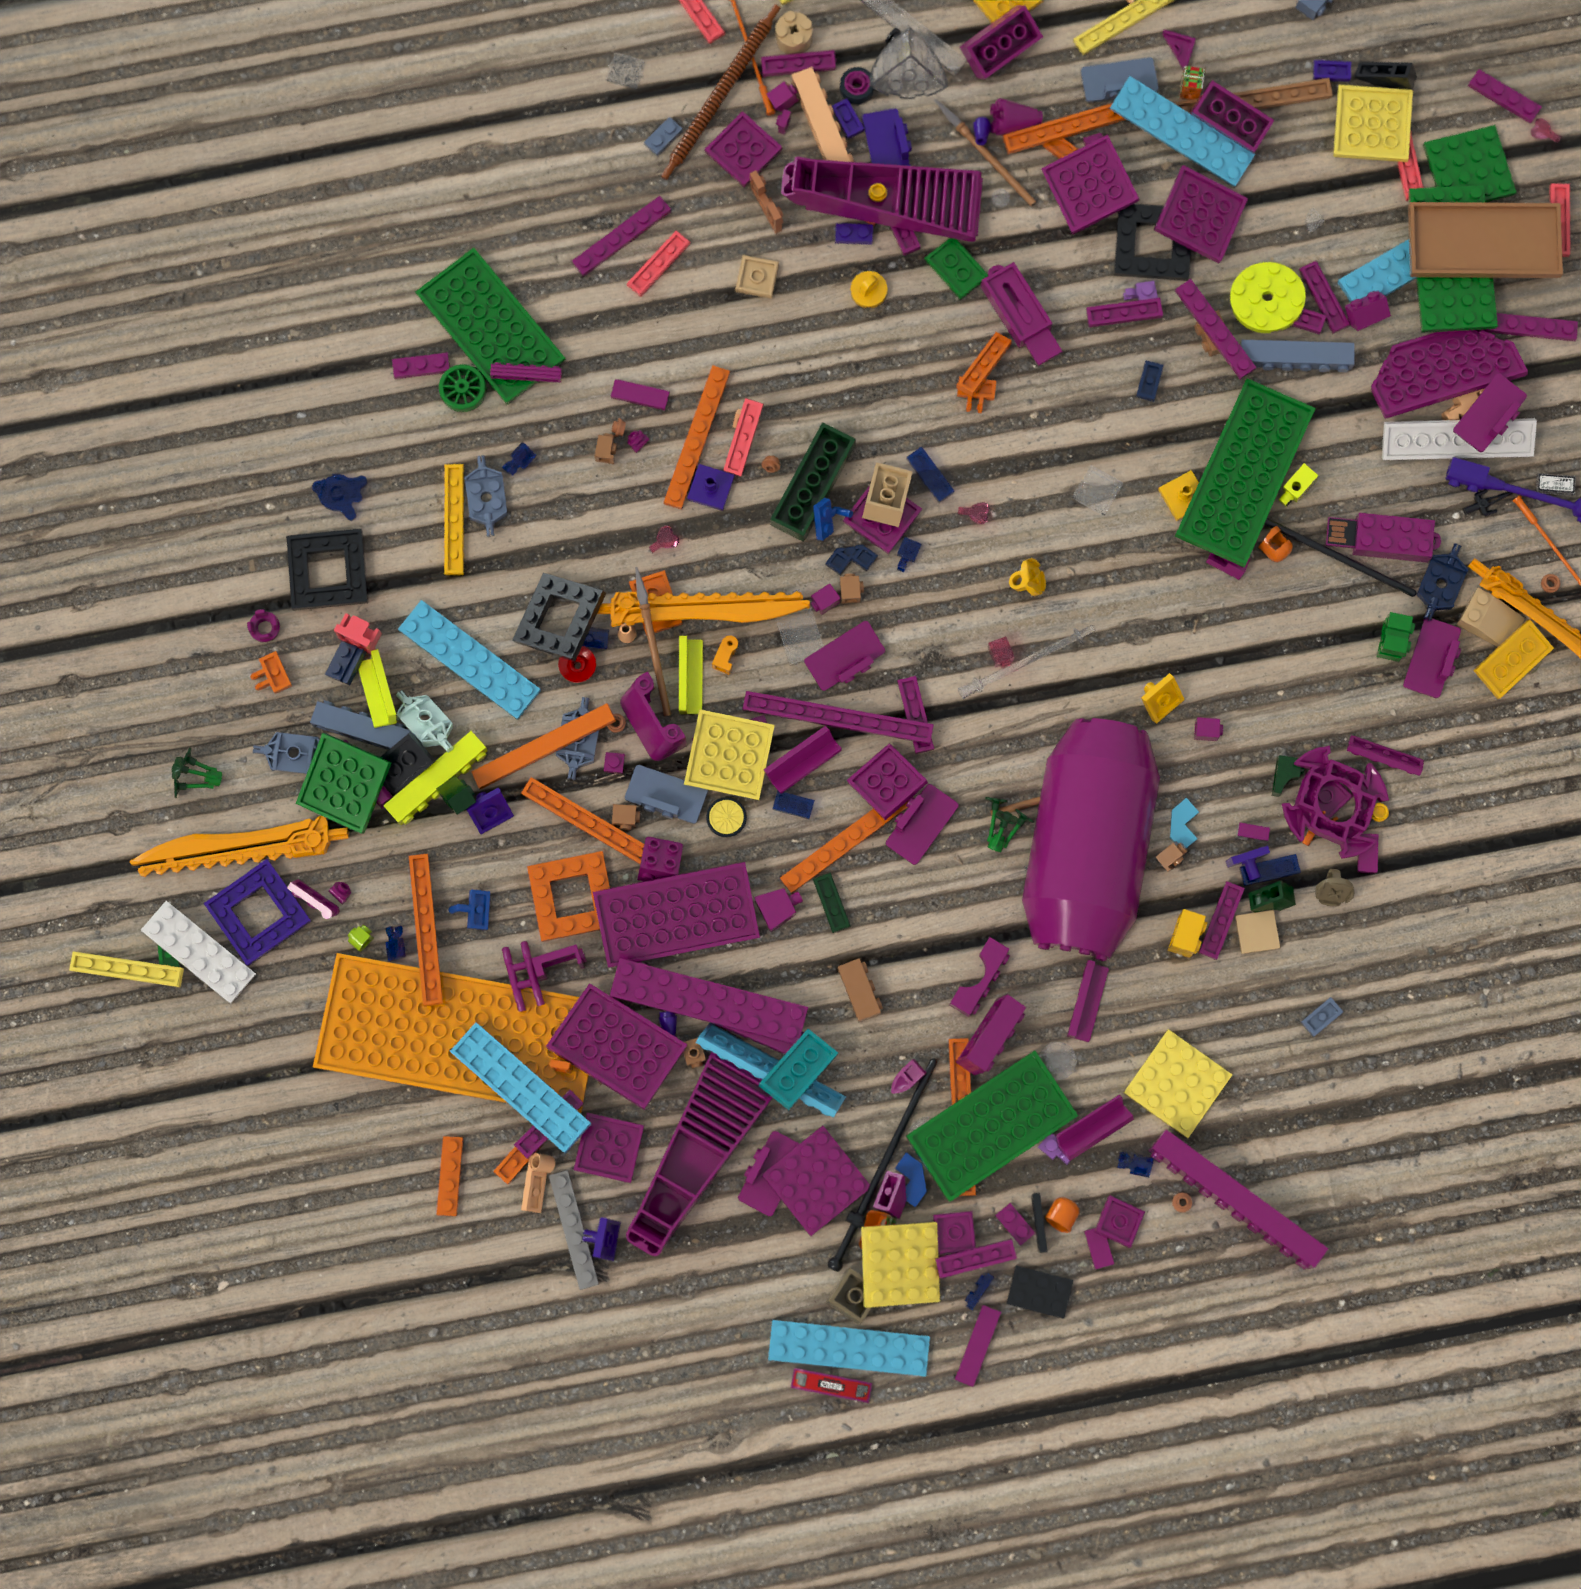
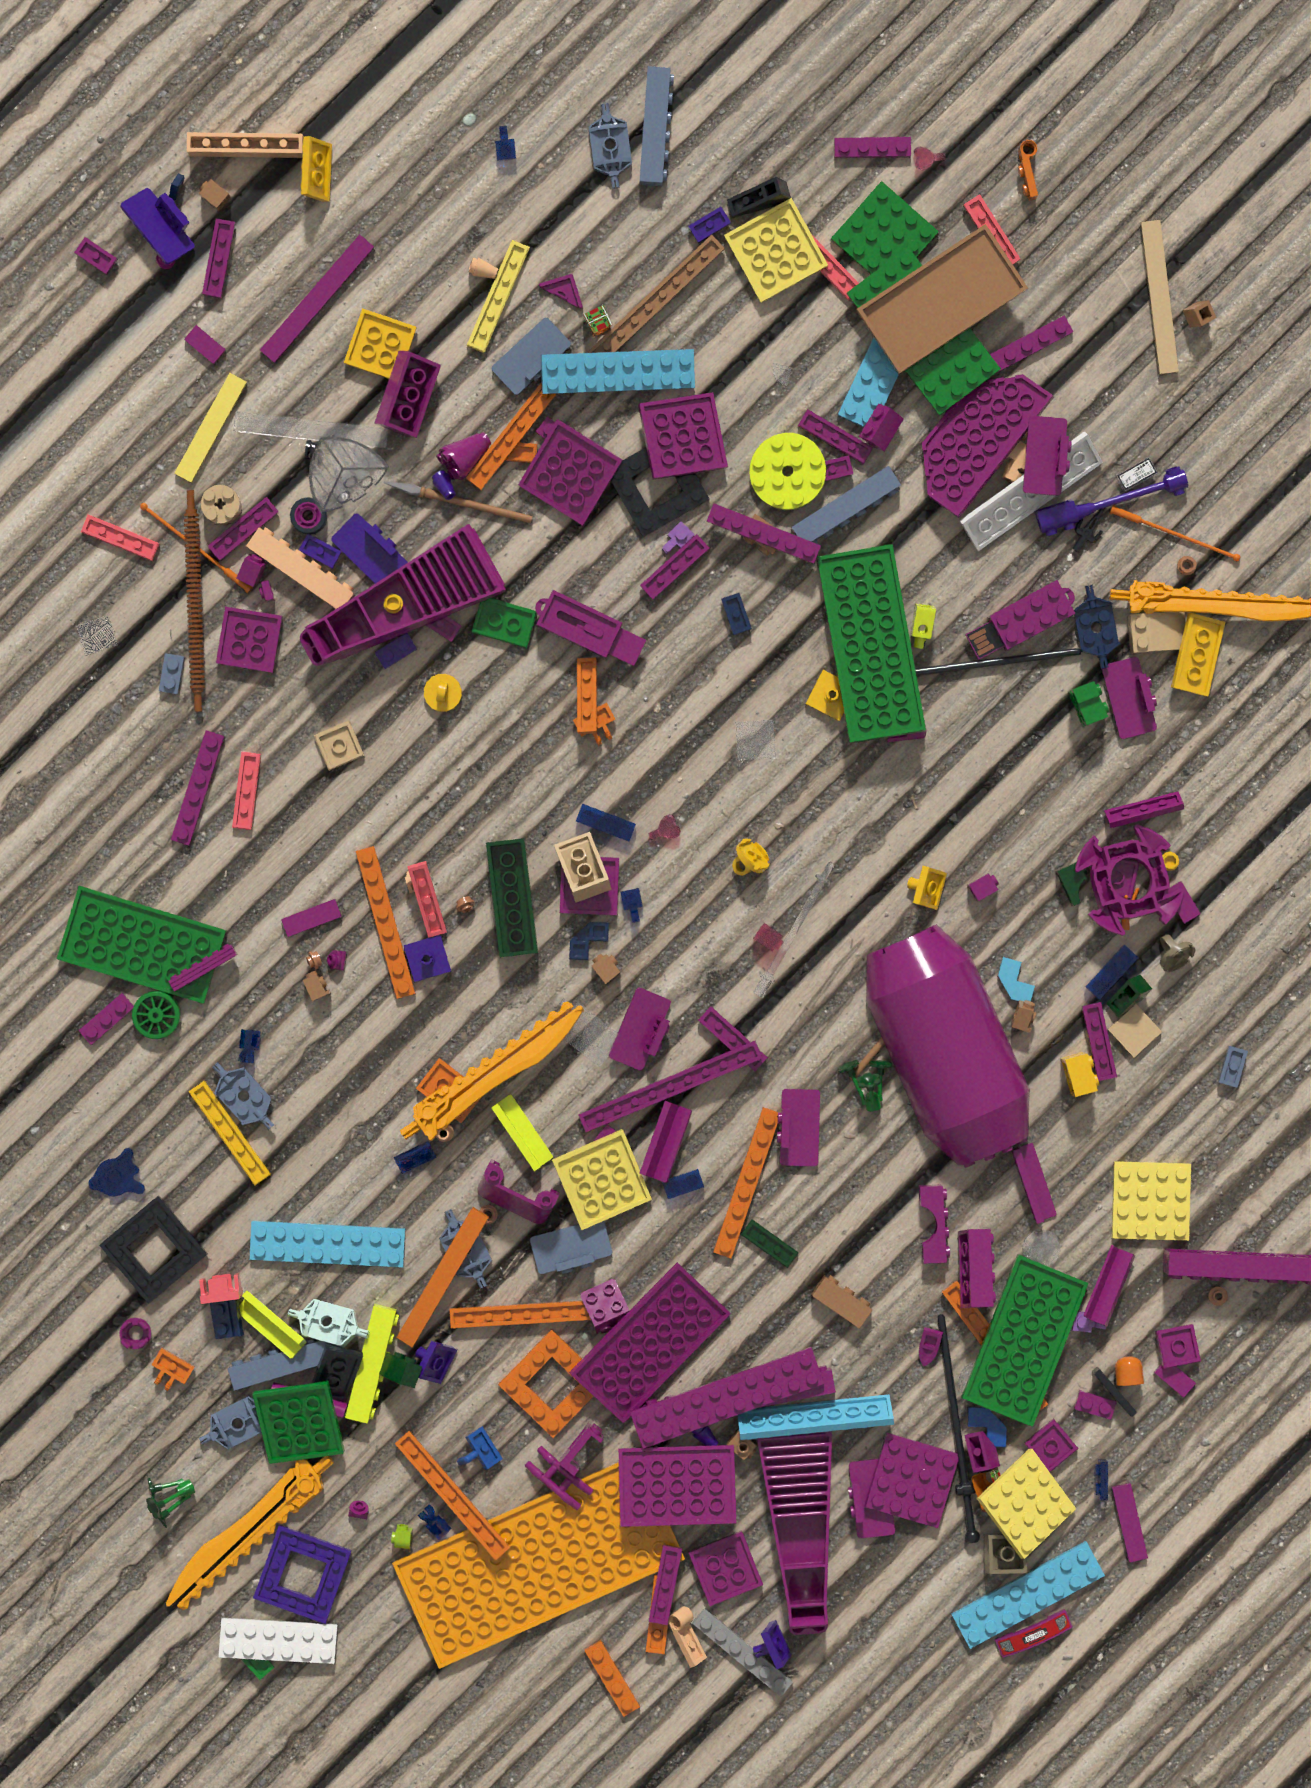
camera: 35 degrees left, 10 degrees up
light yellow tile [69,952,184,988] -> none
magenta plate [287,879,340,919] -> none
medium azure plate [450,1023,591,1154] -> none
black plate [512,573,606,662] -> none
orange tile [549,1059,573,1074] -> none
red dish [558,646,596,683] -> none
magenta plate [604,752,625,774] -> none
medium nougat brick [612,804,641,830] -> none
medium nougat piece [635,567,671,716] -> none
clear pink rock [648,525,680,553] -> none
light yellow wheel [706,797,747,837] -> none
light orange leg [712,635,738,675] -> none
nougat plate [750,171,784,234] -> none
magenta torso [754,888,803,932] -> none
teal plate [759,1029,838,1110] -> none
magenta brick [810,583,841,615] -> none
blue plate [813,498,853,541] -> none
magenta plate [847,743,928,820] -> none
magenta fence [935,1239,1017,1278] -> none
clear plate [991,189,1010,207] -> none
black plate [1006,1265,1073,1319] -> none
clear blue plate [1117,1152,1154,1178] -> none
magenta brick [1190,80,1275,153] -> none
dark purple tile [1225,845,1270,881] -> none
magenta piece [1235,823,1270,844] -> none
orange helmet [1258,526,1293,562] -> none

